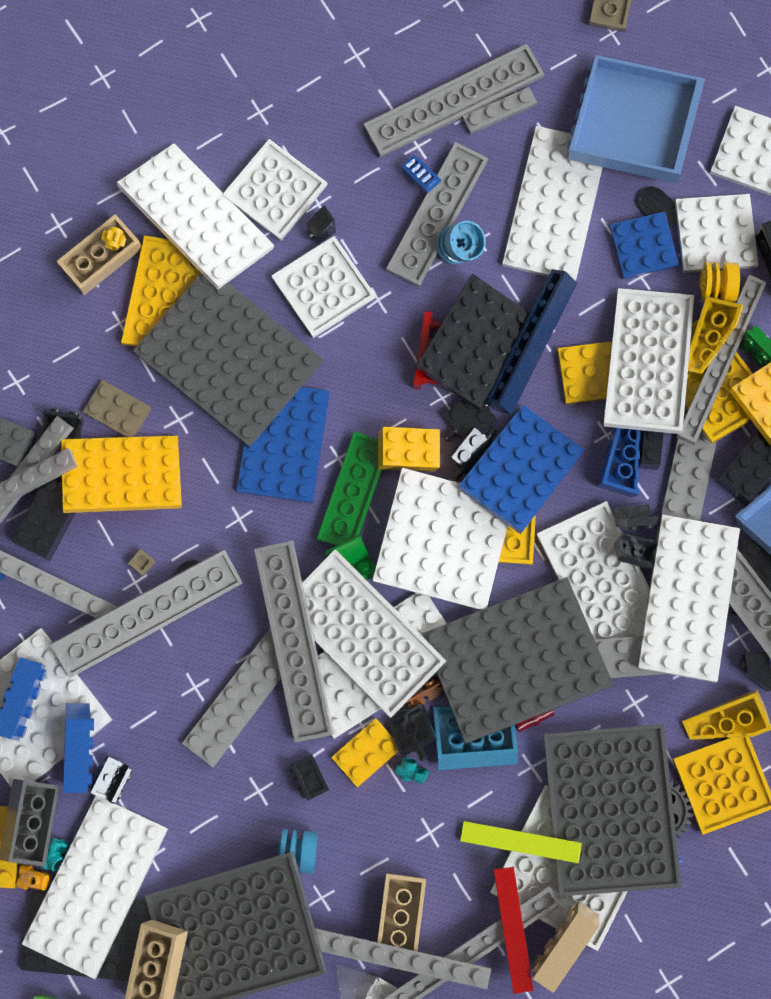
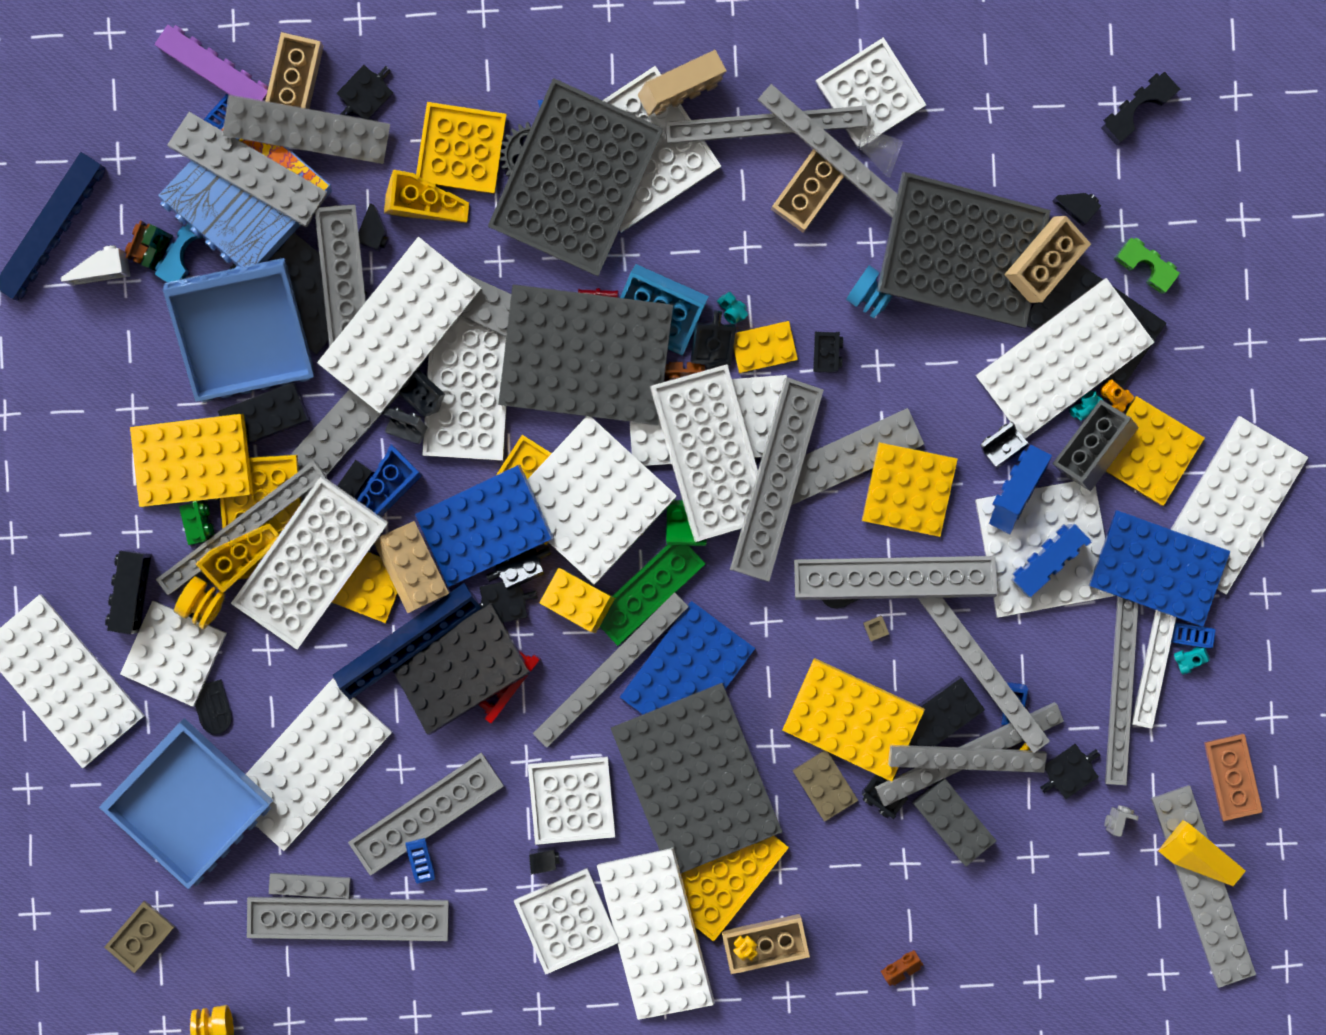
camera: 155 degrees left, 10 degrees up
dark azure wheel [436,221,486,264] -> none
neon yellow tile [461,821,582,863] -> none
red tile [493,866,534,994] -> none
blue plate [609,212,679,279] -> none
none -> tan brick [374,521,449,613]
none -> light grey plate [533,592,689,748]
none -> yellow plate [862,442,958,537]

